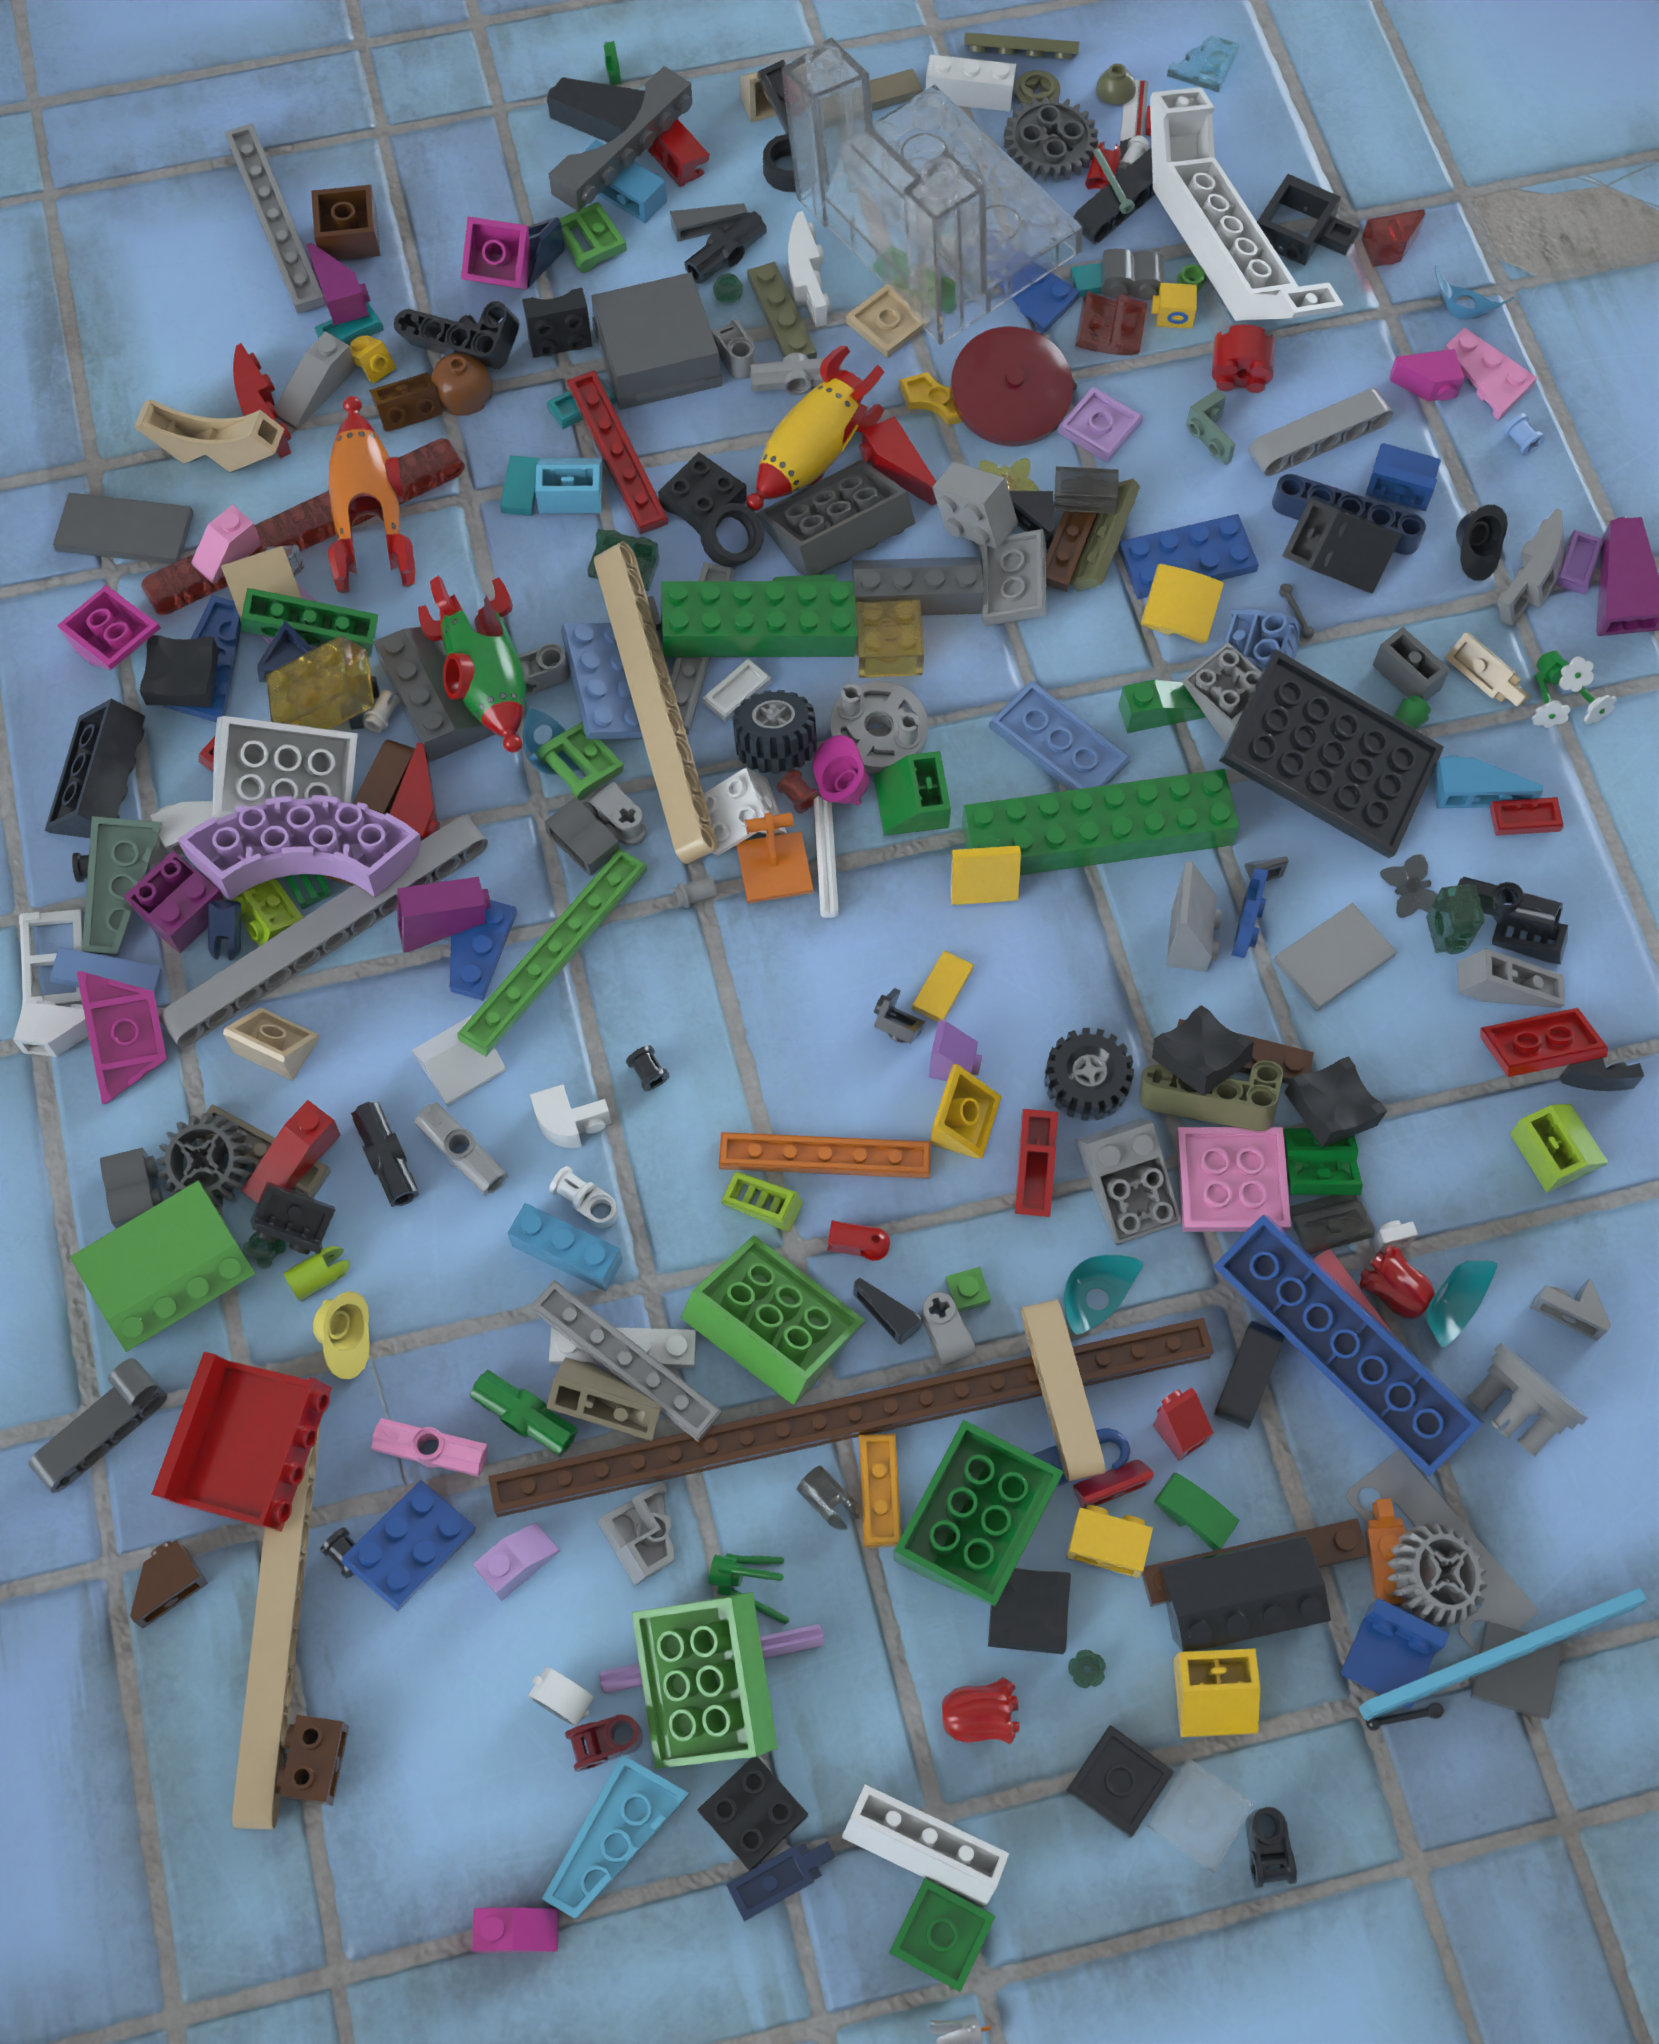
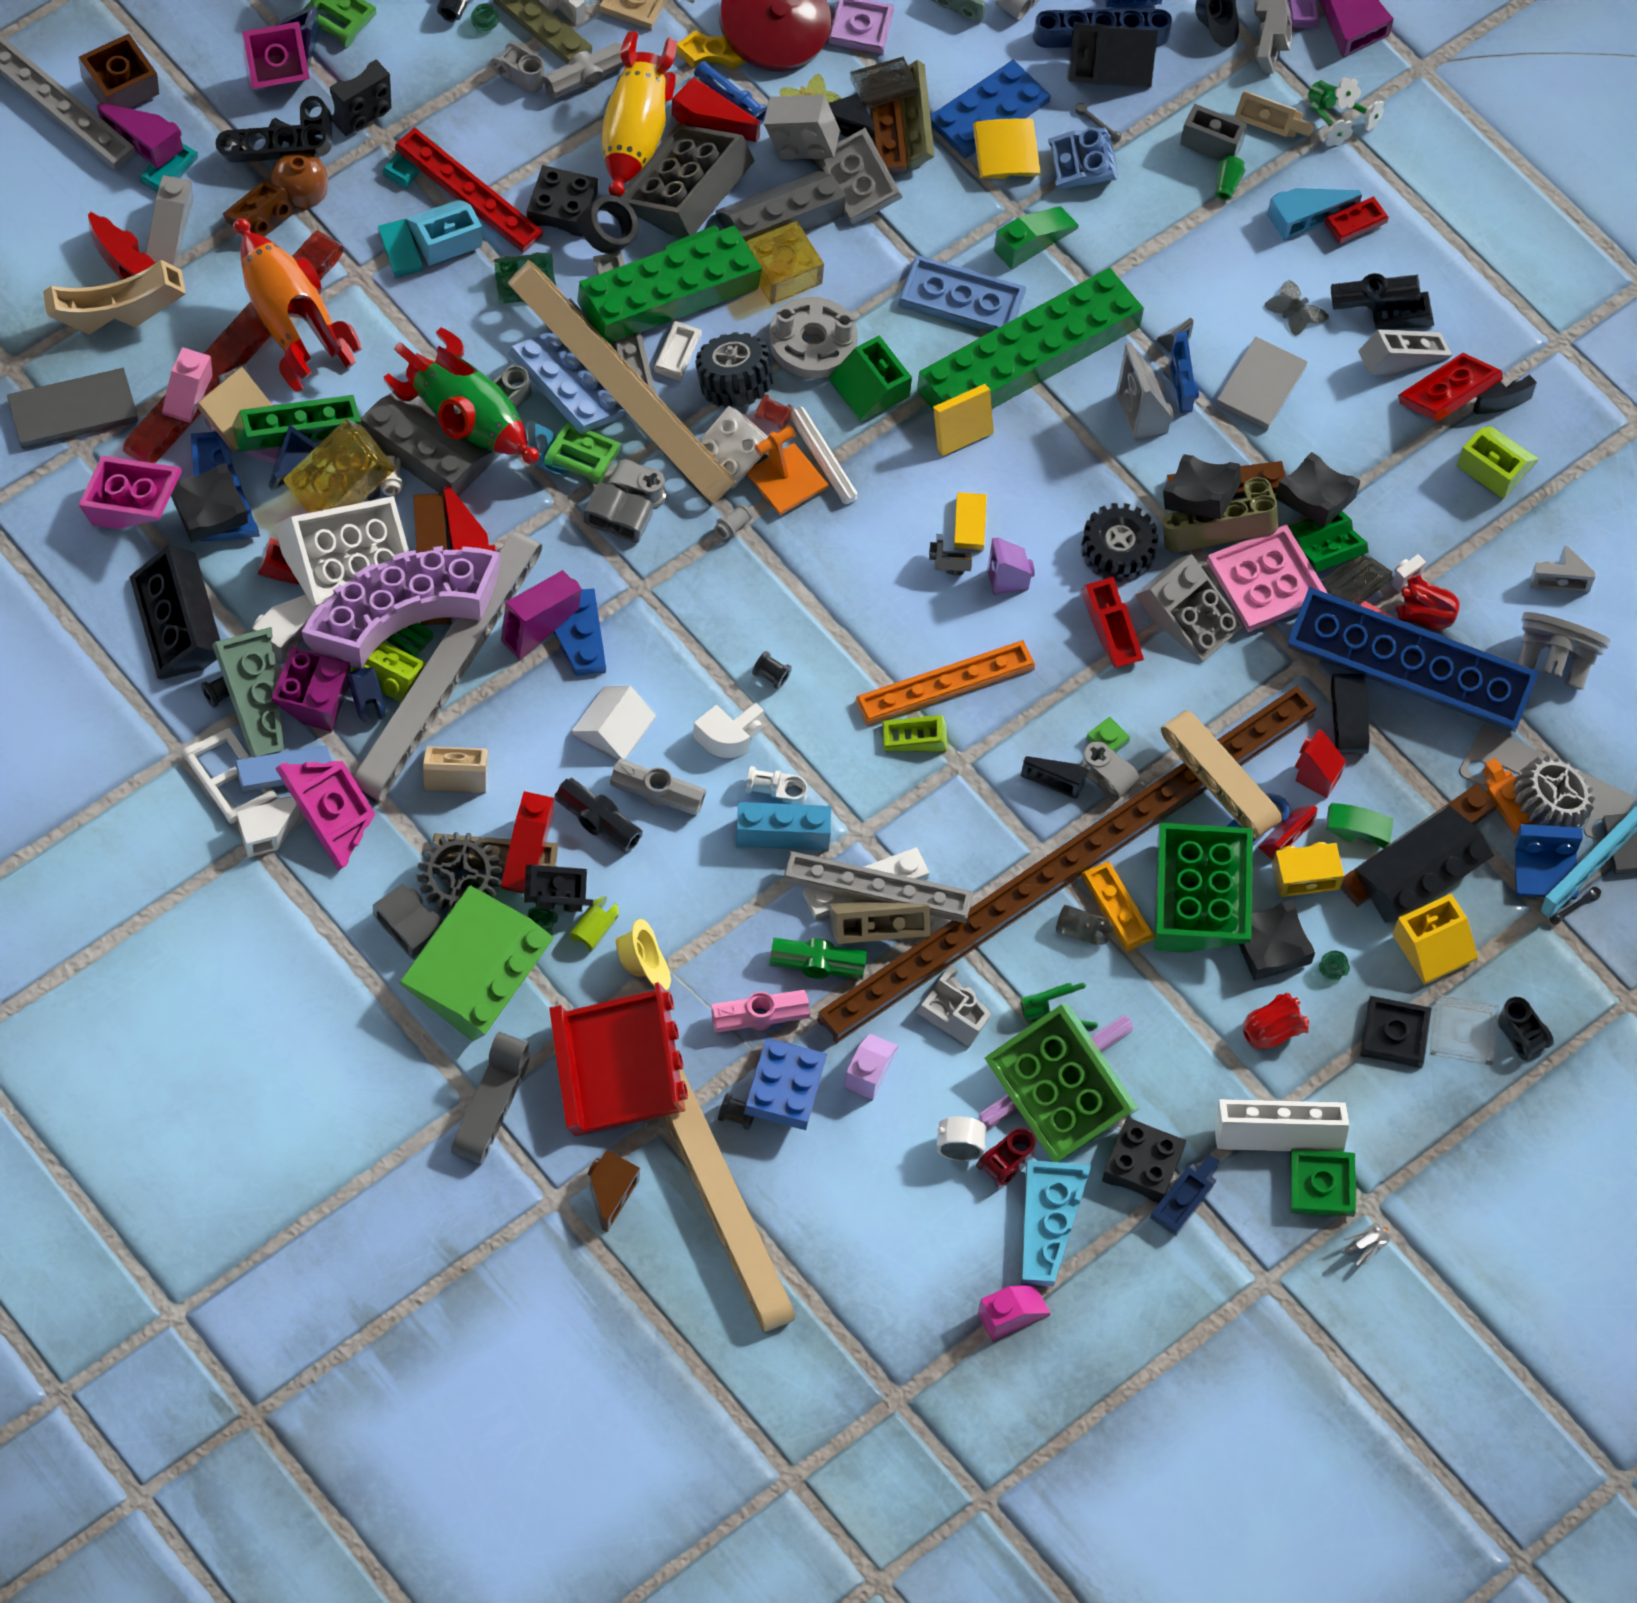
camera: 30 degrees left, 5 degrees down
reddish brown brick [277,1715,350,1806] -> none
yellow bracket [350,335,396,383] -> none
bright green tile [457,848,647,1057] -> none
dark grey container [591,272,722,410] -> none
bright green slope [680,1235,865,1406] -> none
dark pink piece [812,735,869,806] -> none
red piece [827,1220,890,1261] -> none
yellow slope [931,1064,1002,1159] -> none
teal piece [1064,1255,1143,1335] -> none
light grey slope [1182,642,1262,744] -> none
black plate [1219,649,1444,859] -> none
clear green brick [1426,883,1485,955] -> none
teal piece [1427,1260,1497,1348] -> none
none -> blue pin [694,61,767,124]

